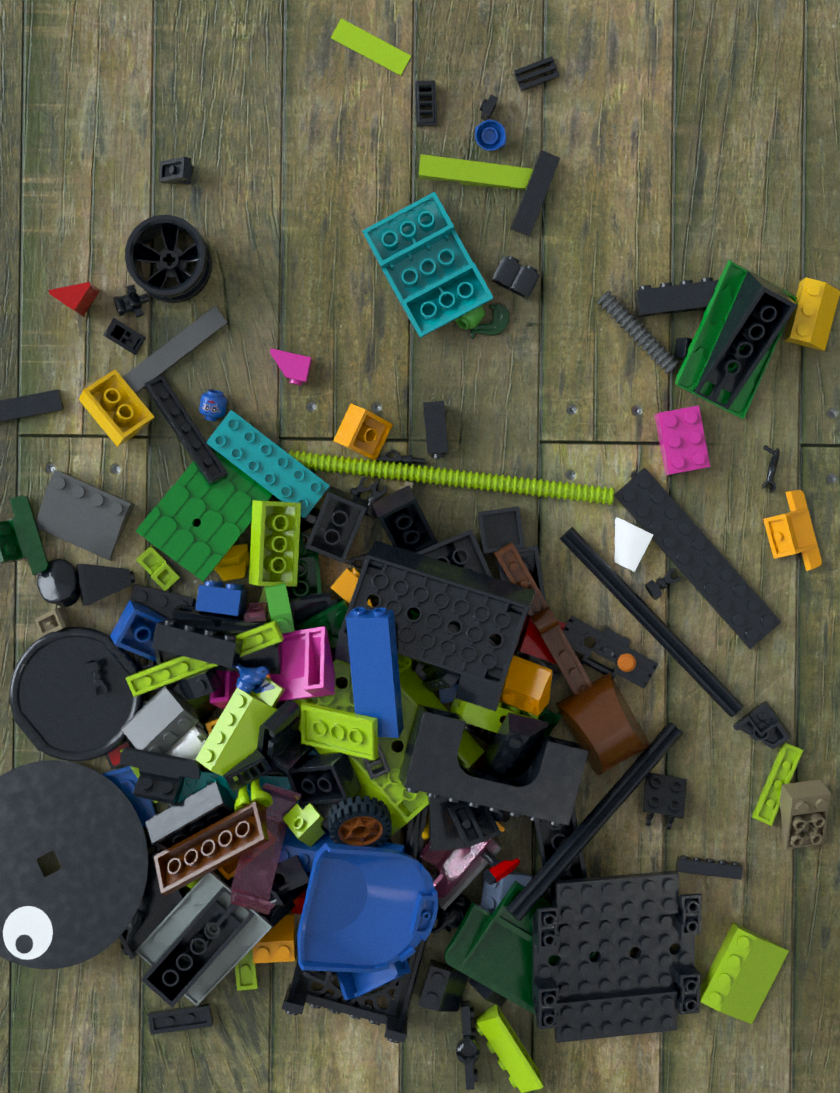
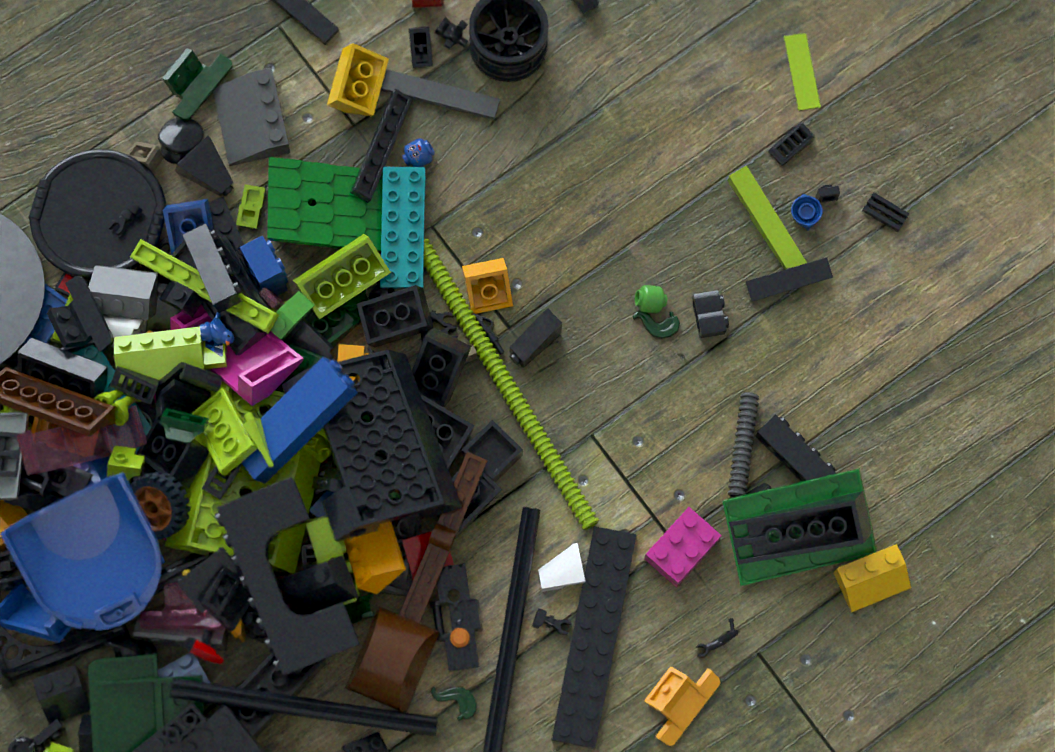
camera: 50 degrees right, 15 degrees down
yellow slope [214,544,250,581] -> none
dark pink slope [270,348,312,386] -> none
teal slope [362,192,494,338] -> none
none -> dark green slope [160,408,209,444]
none -> lime piece [242,412,273,468]
none -> dark green piece [431,687,477,721]

